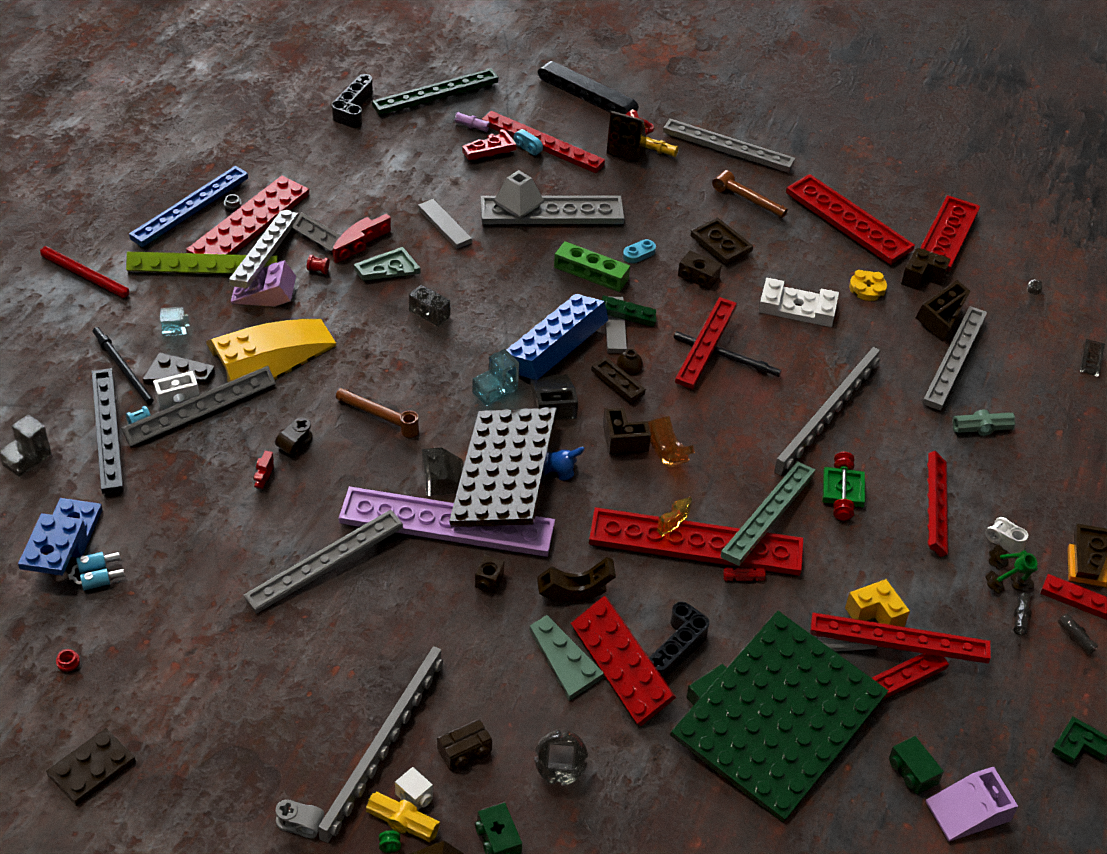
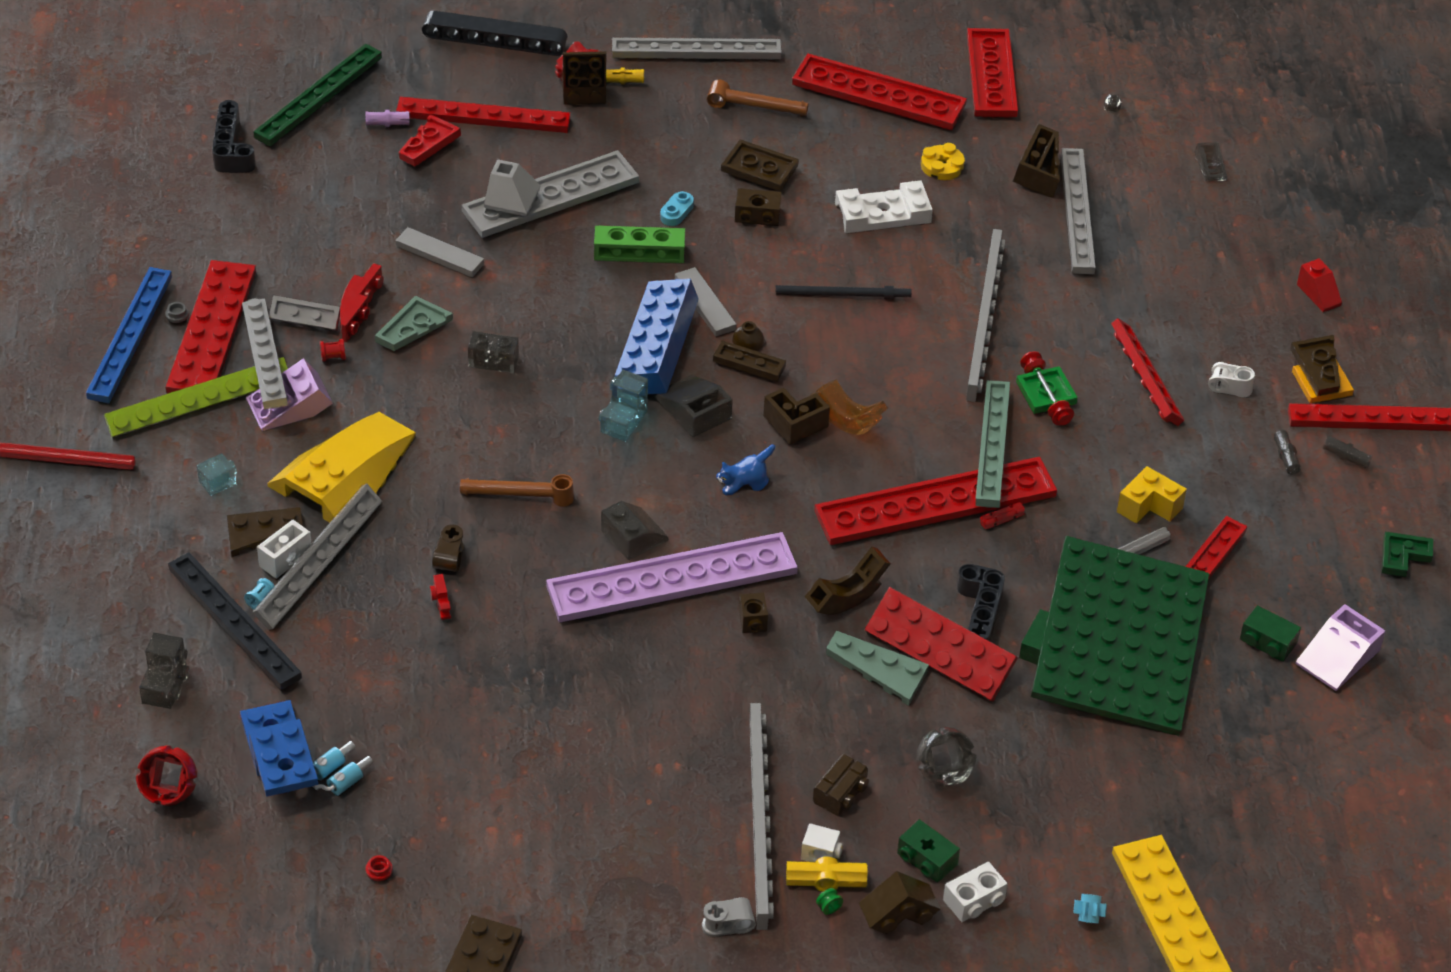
camera: 25 degrees left, 0 degrees up
black bar [92,327,154,405] -> none
light grey tile [244,510,403,614] -> none
plate [449,407,558,527] -> none
medium azure plate [514,129,543,155] -> none
dark green plate [601,295,656,327] -> none
clear yellow slope [657,496,692,536] -> none
red plate [675,297,737,389] -> none
red plate [810,612,991,664] -> none
dark brown brick [901,247,951,290] -> none
sand green piece [952,409,1015,436] -> none
plant [985,545,1038,594] -> none

